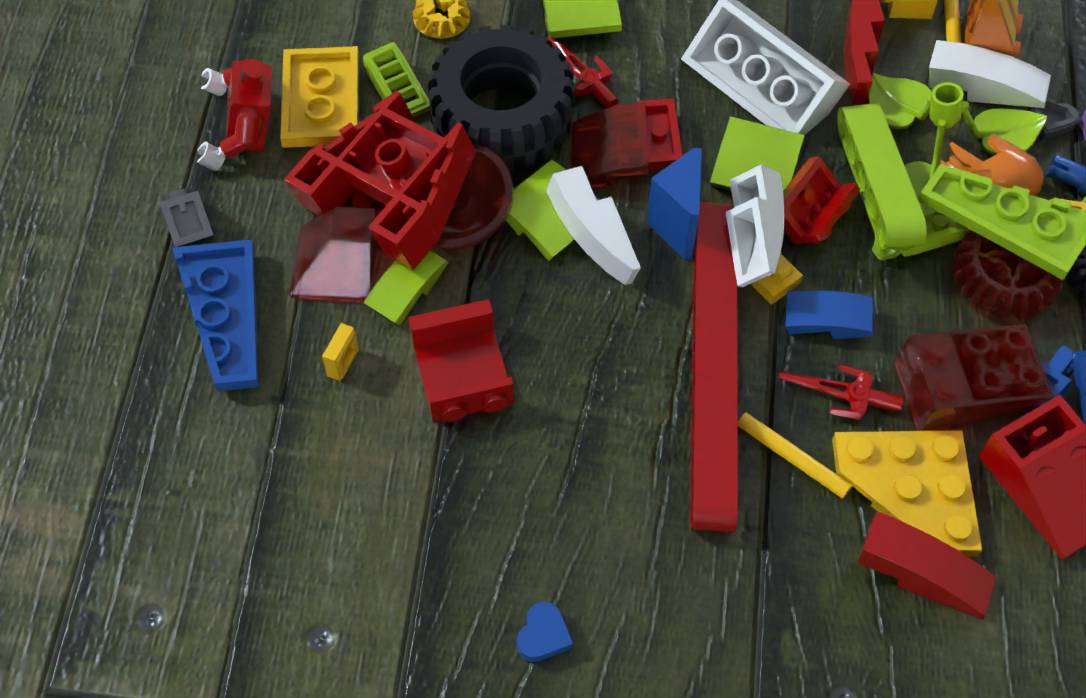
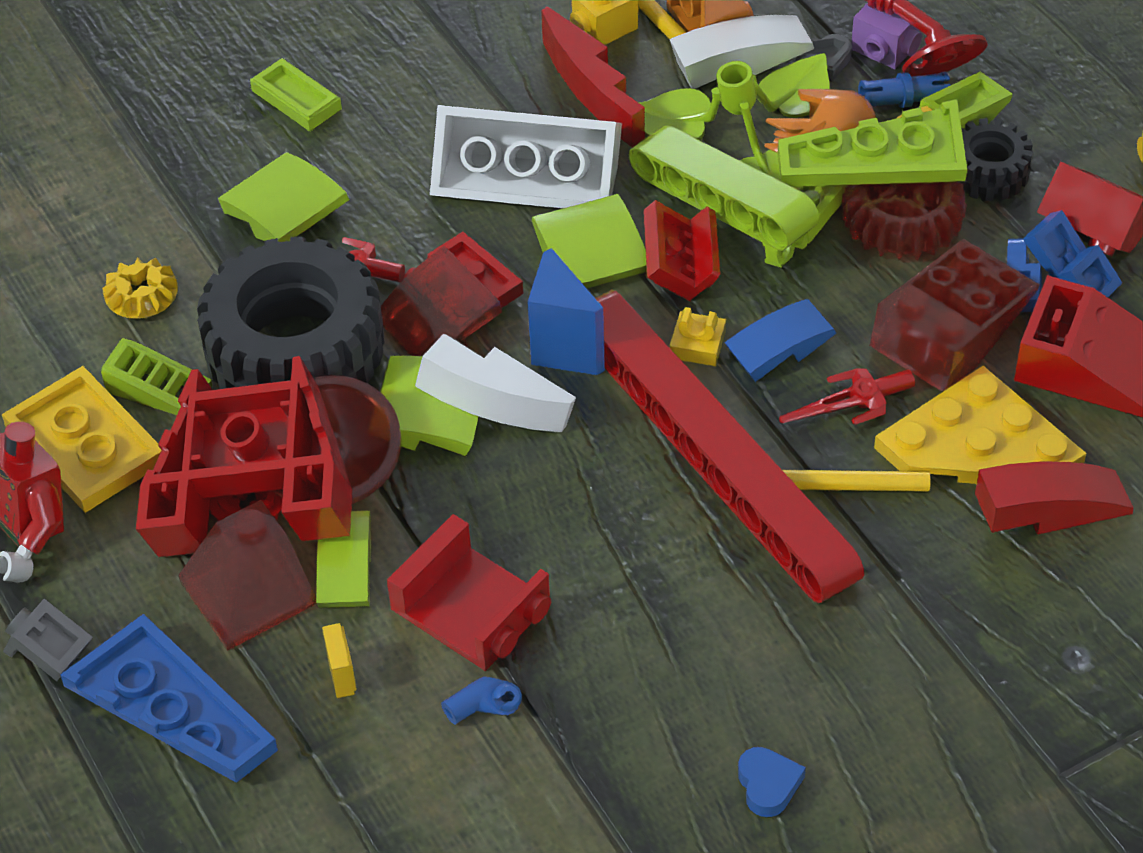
camera: 35 degrees left, 10 degrees down
white slope [726,165,784,287] -> none
none -> blue arm [441,677,522,725]

